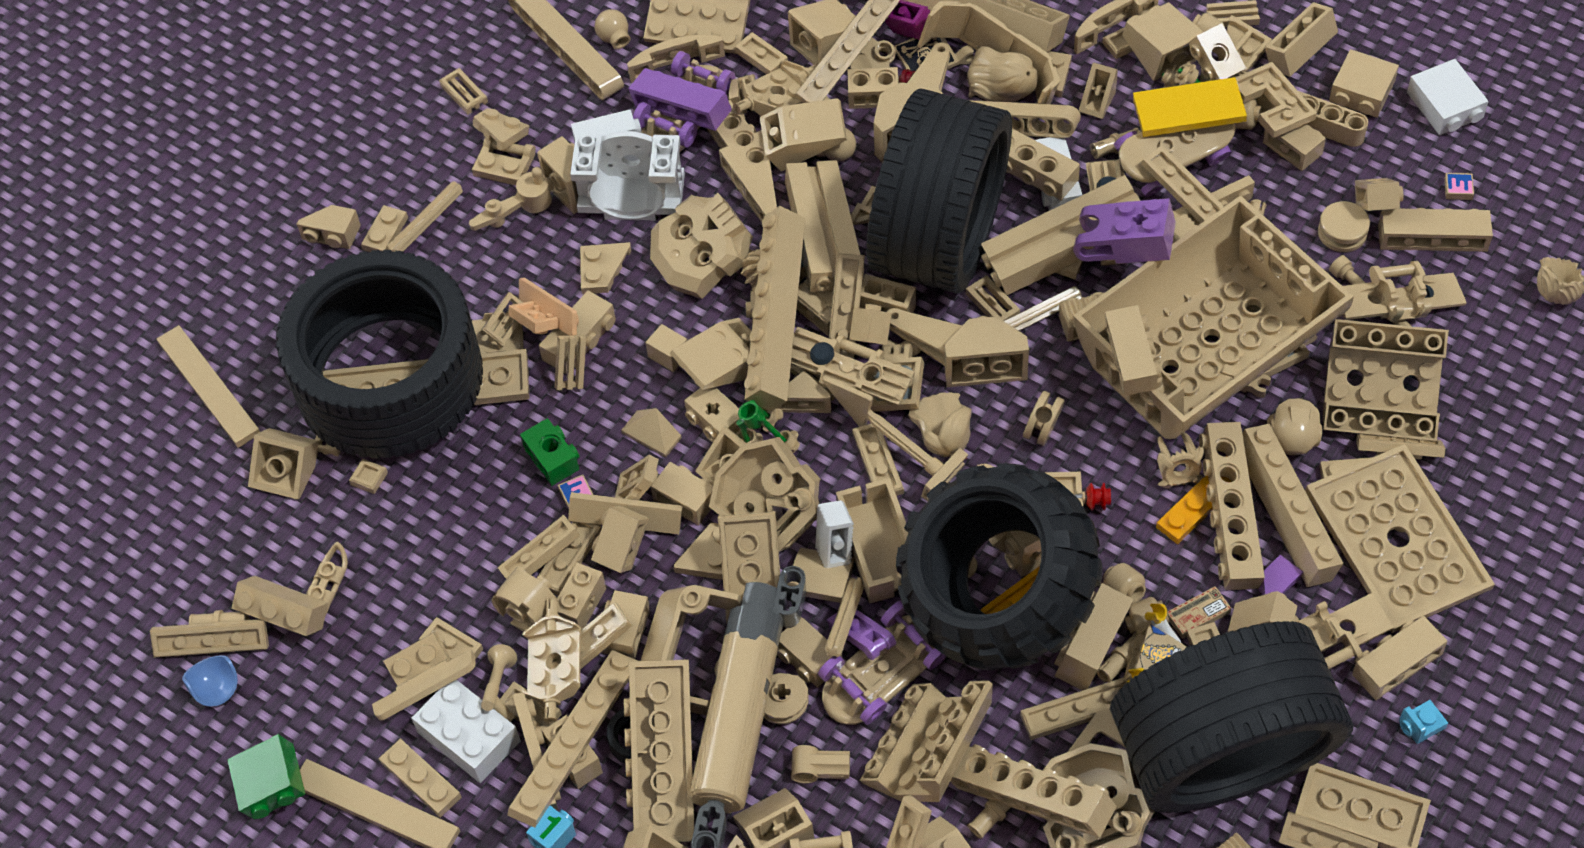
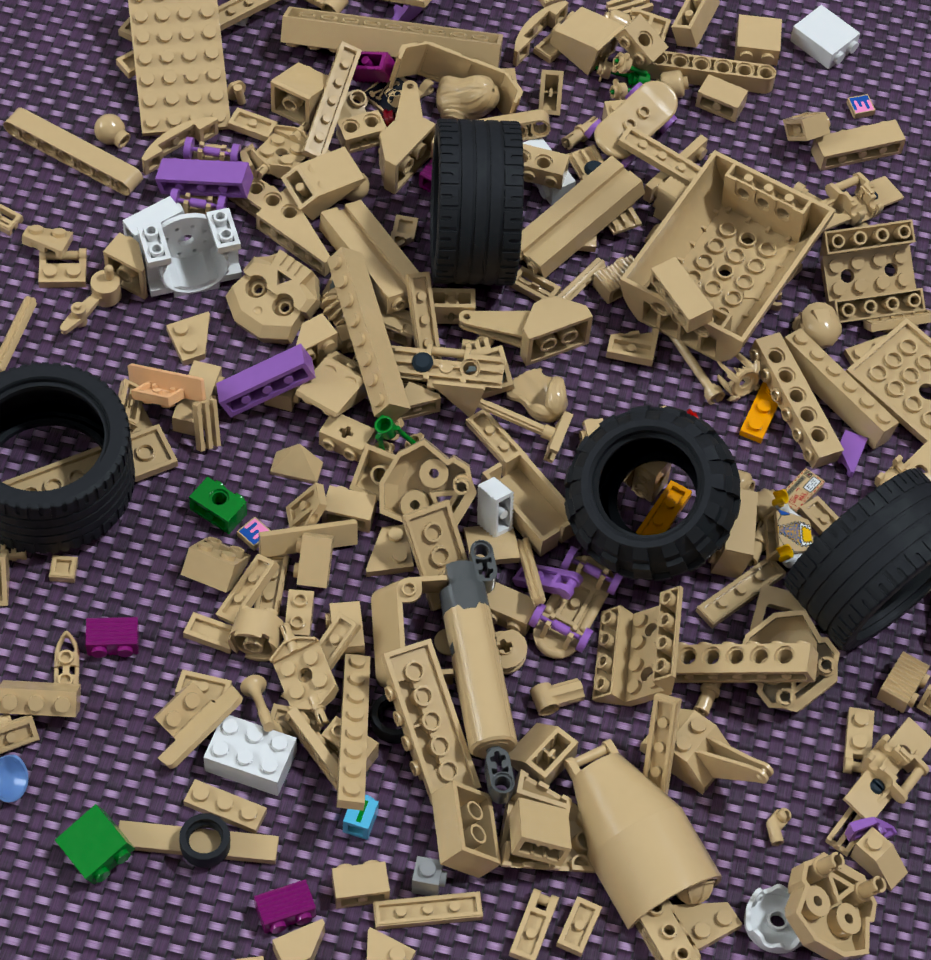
camera: 30 degrees left, 0 degrees up
tan brick [849,304,892,345] -> none
tan head [1023,391,1064,446] -> none
medium lavender brick [1073,198,1176,264] -> none
yellow tile [1133,77,1247,137] -> none
tan brick [1228,591,1297,632] -> none
tan plate [1235,62,1317,138] -> none
tan head [1318,201,1370,252] -> none
none -> magenta brick [85,617,139,658]
none -> black tyre [179,813,231,868]
none -> tan slope [181,537,251,593]
none -> tan tile [183,612,233,654]
none -> medium lavender brick [216,343,316,417]
none -> tan plate [227,80,246,105]
none -> tan slope [296,313,338,370]
none -> tan wing [606,328,660,367]
none -> tan piece [669,337,725,405]

